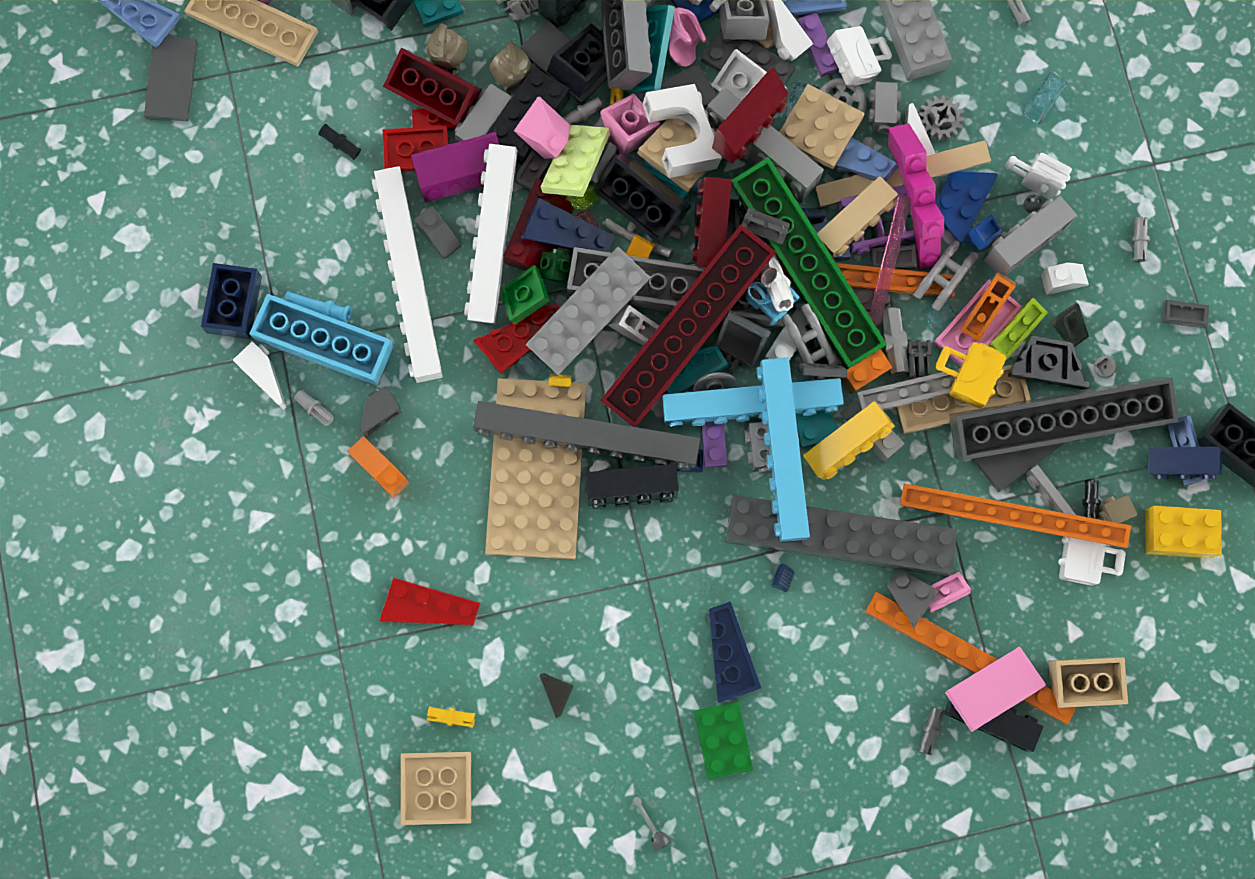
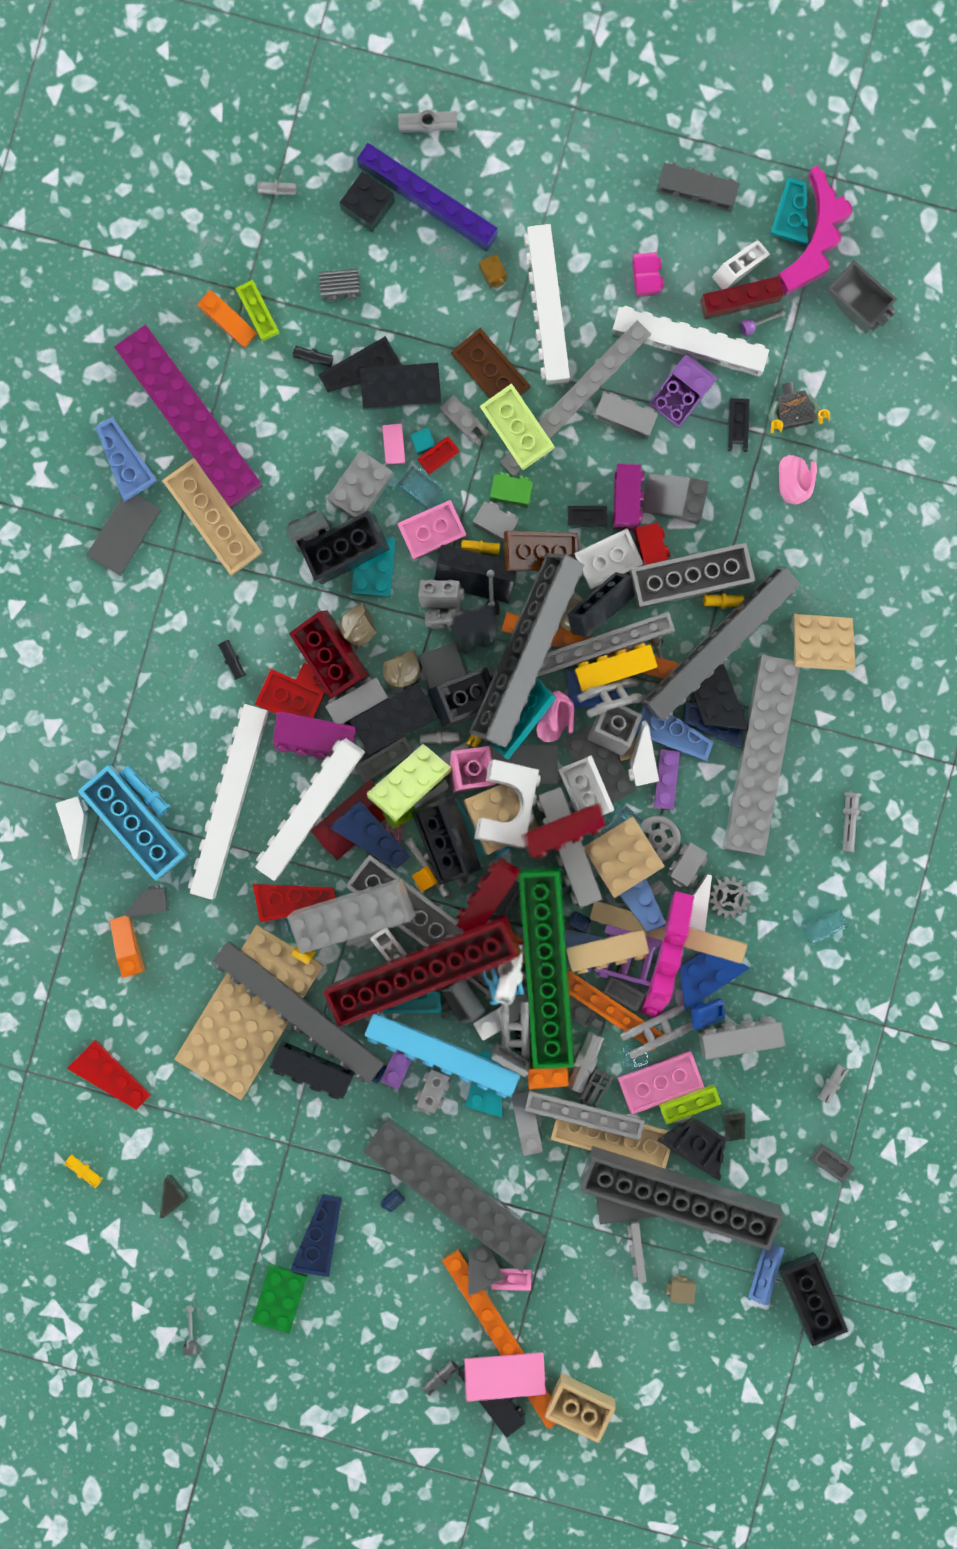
camera: 30 degrees right, 10 degrees up
dark blue brick [201,263,262,339] -> none
light grey axle [294,389,334,426] -> none
tan plate [401,752,472,825] -> none
dark grey slope [415,206,461,259] -> none
green plate [500,265,550,324] -> none
bright pink slope [514,97,570,159] -> none
dark green brick [540,249,572,282] -> none
light grey tile [589,459,613,472] -> none
light grey dish [693,372,737,392] -> none
dark grey hinge [742,208,790,245] -> none
medium azure brick [756,357,810,542] -> none
yellow brick [803,401,895,480] -> none
white piece [827,26,892,86] -> none
clear pink axle [869,196,911,325] -> none
orange plate [900,483,1131,548] -> none
yellow piece [935,342,1006,409] -> none
orange slope [960,271,1016,342] -> none
white piece [1005,153,1072,199] -> none
dark grey hinge [1023,184,1049,213] -> none
white slope [1040,262,1089,295] -> none
white piece [1058,537,1126,586] -> none
black pin [1082,479,1101,519] -> none
light grey tile [1094,356,1117,378] -> none
yellow brick [1145,506,1222,558] -> none
dark blue brick [1149,447,1222,480] -> none

